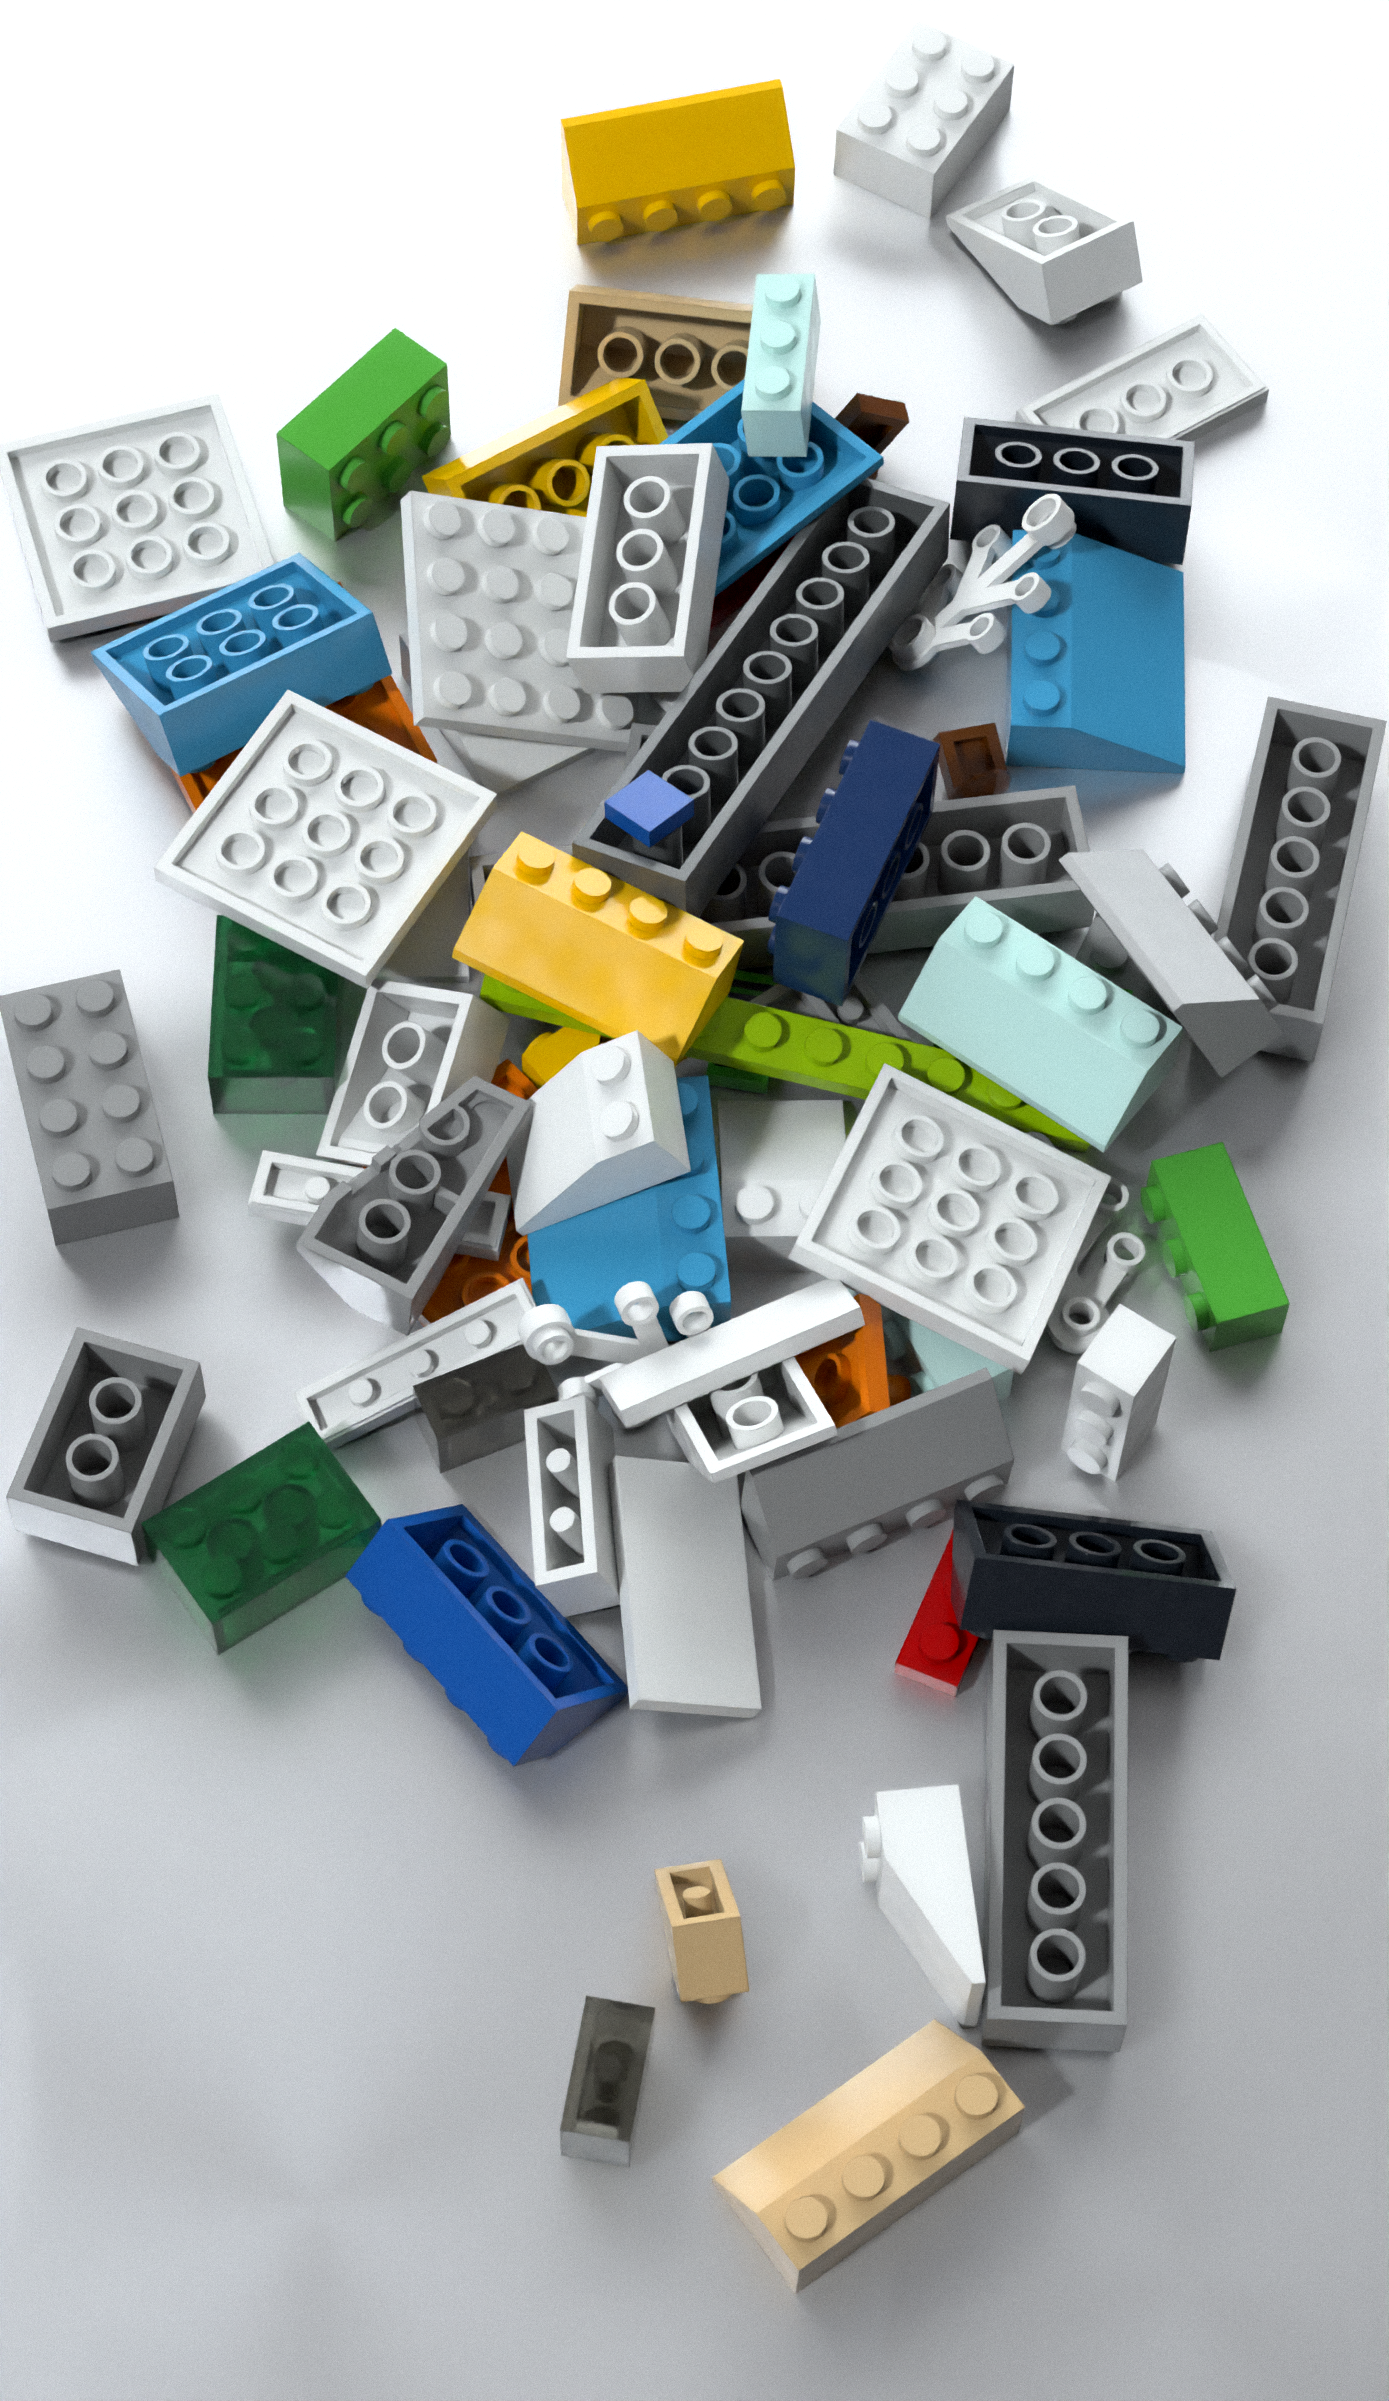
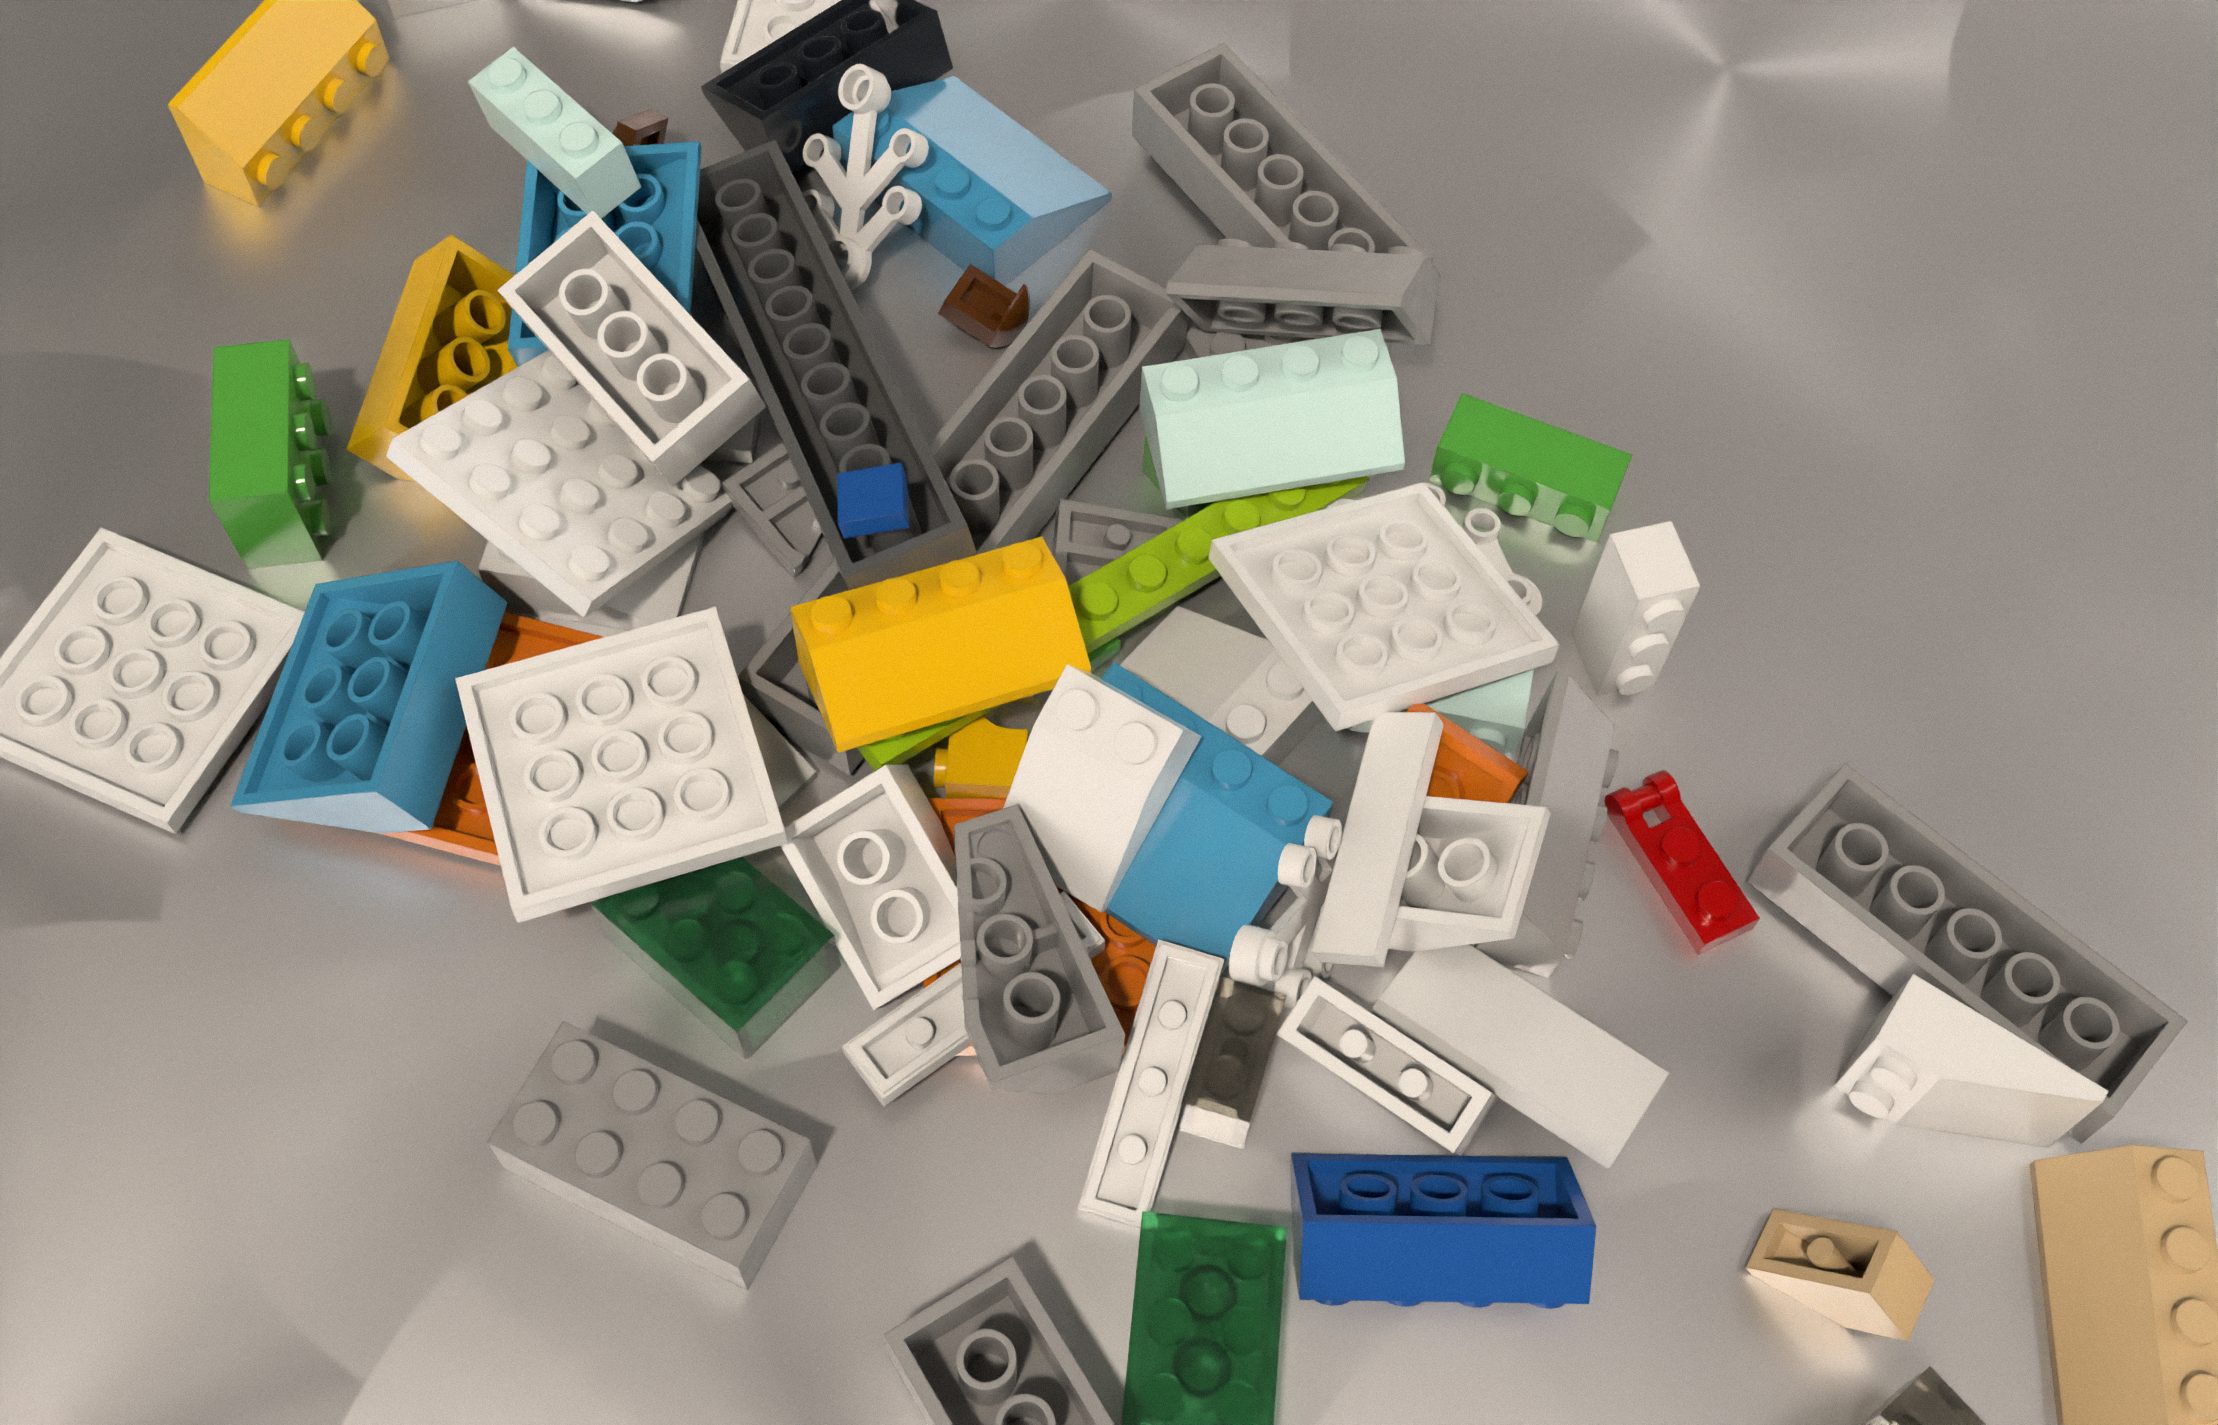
camera: 50 degrees left, 0 degrees up
tan slope [558,284,753,421] -> none
dark blue brick [767,719,940,1007] -> none
black slope [951,1499,1237,1663] -> none

